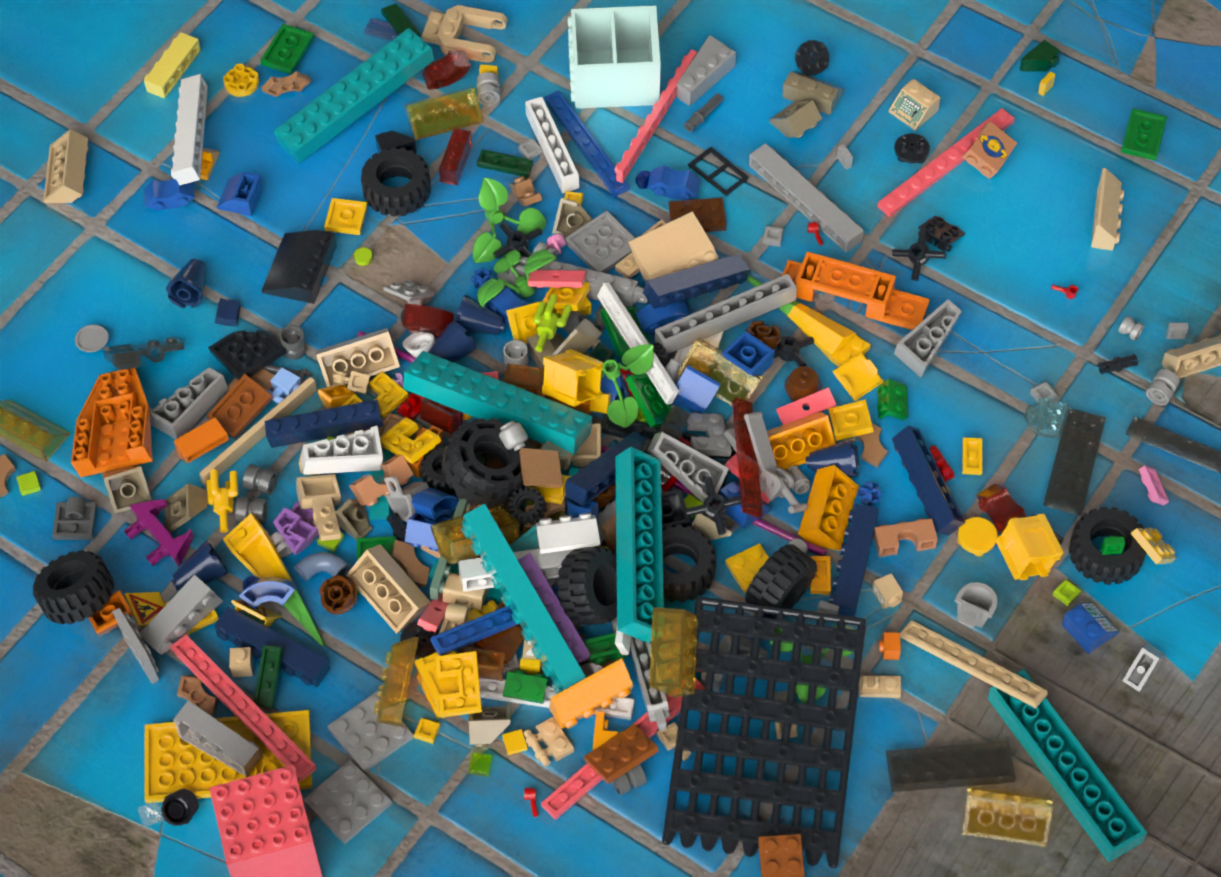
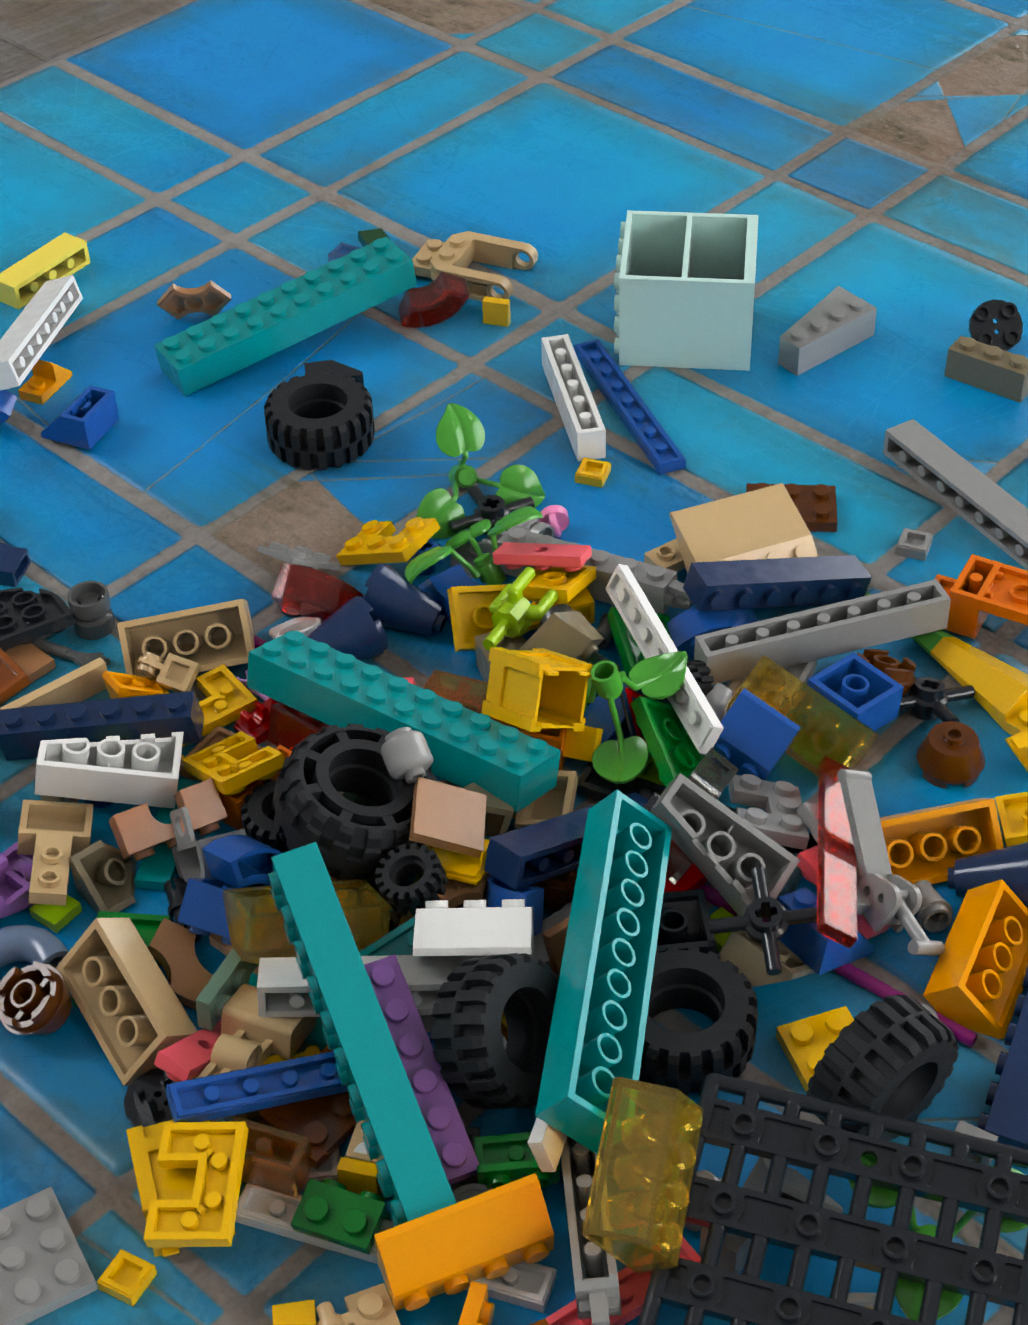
camera: 10 degrees right, 15 degrees down
yellow tile [223,64,259,97] -> none
green plate [260,24,315,75] -> none
black slope [261,230,337,304] -> none
light blue brick [266,368,301,404] -> none
yellow plate [324,198,368,235] -> none
lime tile [354,247,373,266] -> none
clear yellow slope [374,637,419,727] -> none
clear yellow slope [404,87,483,140] -> none
clear red brick [439,128,472,186] -> none
slope [469,706,511,747] -> none
light grey wheel [477,72,500,106] -> none
dark green tile [477,150,533,178] -> none
light grey wheel [503,340,529,375] -> none
medium nougat slope [510,176,542,206] -> none
light grey tile [518,138,543,160] -> none
dark tan slope [552,198,593,237] -> none
light grey plate [564,211,634,273] -> none
coral plate [615,50,697,183] -> none
clear blue tile [635,171,651,189] -> none
blue brick [647,165,701,200] -> none
dark grey axle [684,93,723,132] -> none
black window [688,147,749,196] -> none
dark tan slope [769,100,822,138] -> none
coral tile [776,387,836,425] -> none
red hand [807,222,823,246] -> none
light orange plate [810,556,831,595] -> none
none -> yellow plate [336,517,440,566]

